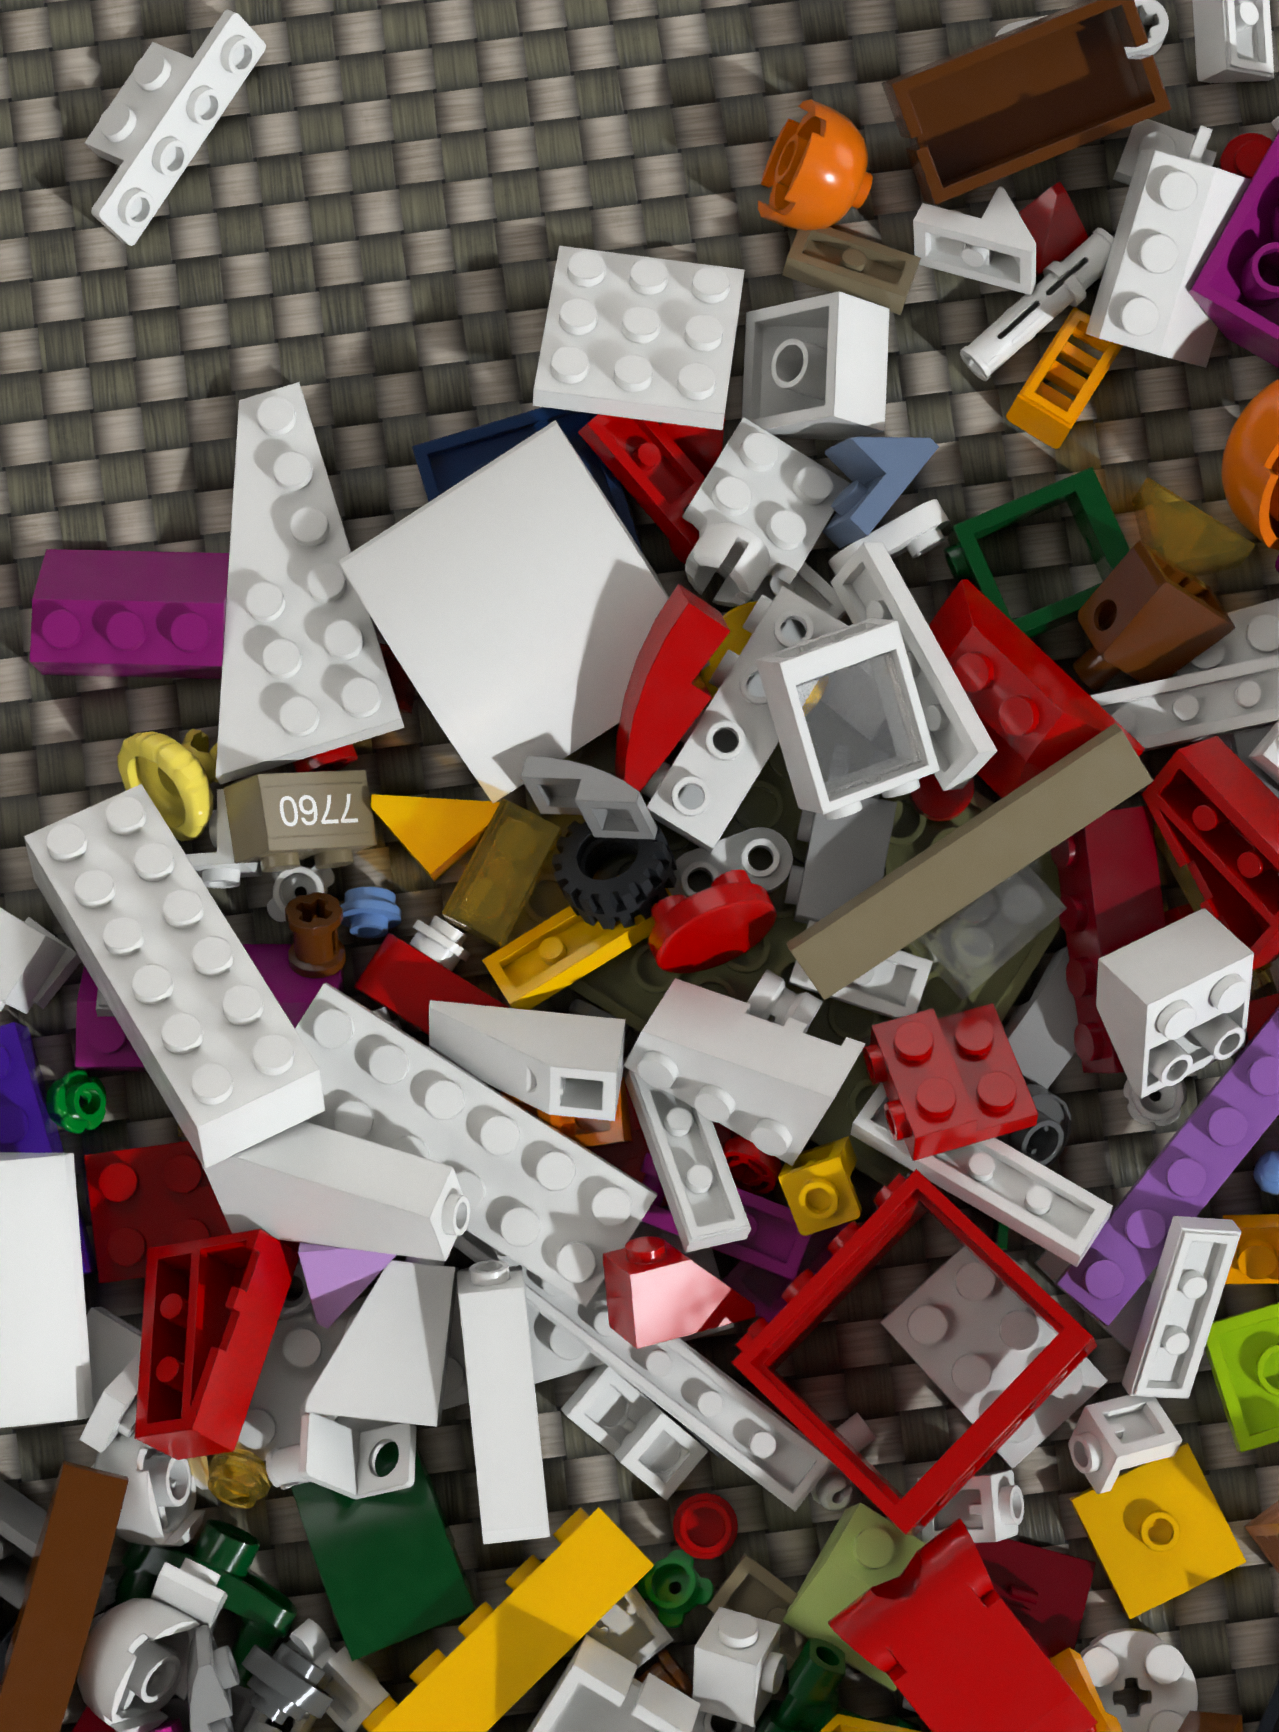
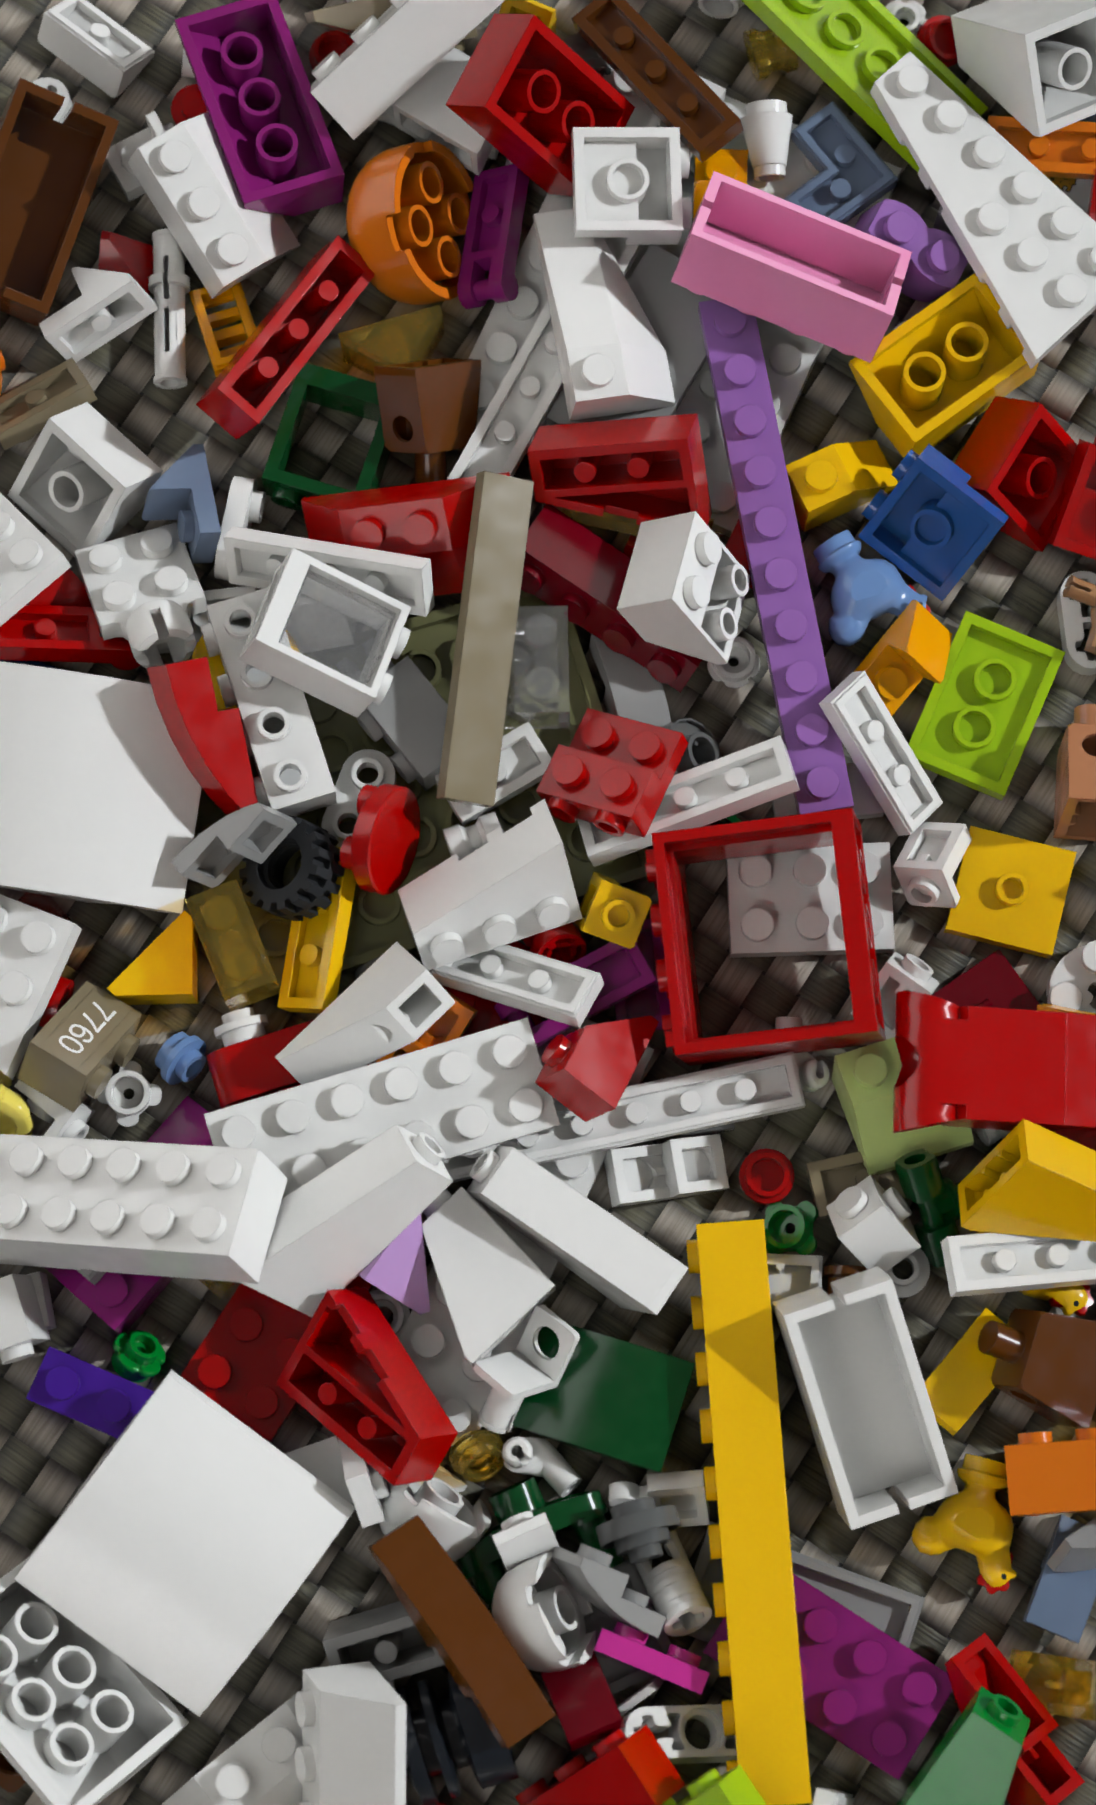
camera: 50 degrees left, 5 degrees down
reddish brown bush [285,892,346,979] -> none
red tile [909,773,974,821] -> none
none -> red brick [196,235,375,440]
none -> white arm [501,1436,582,1498]

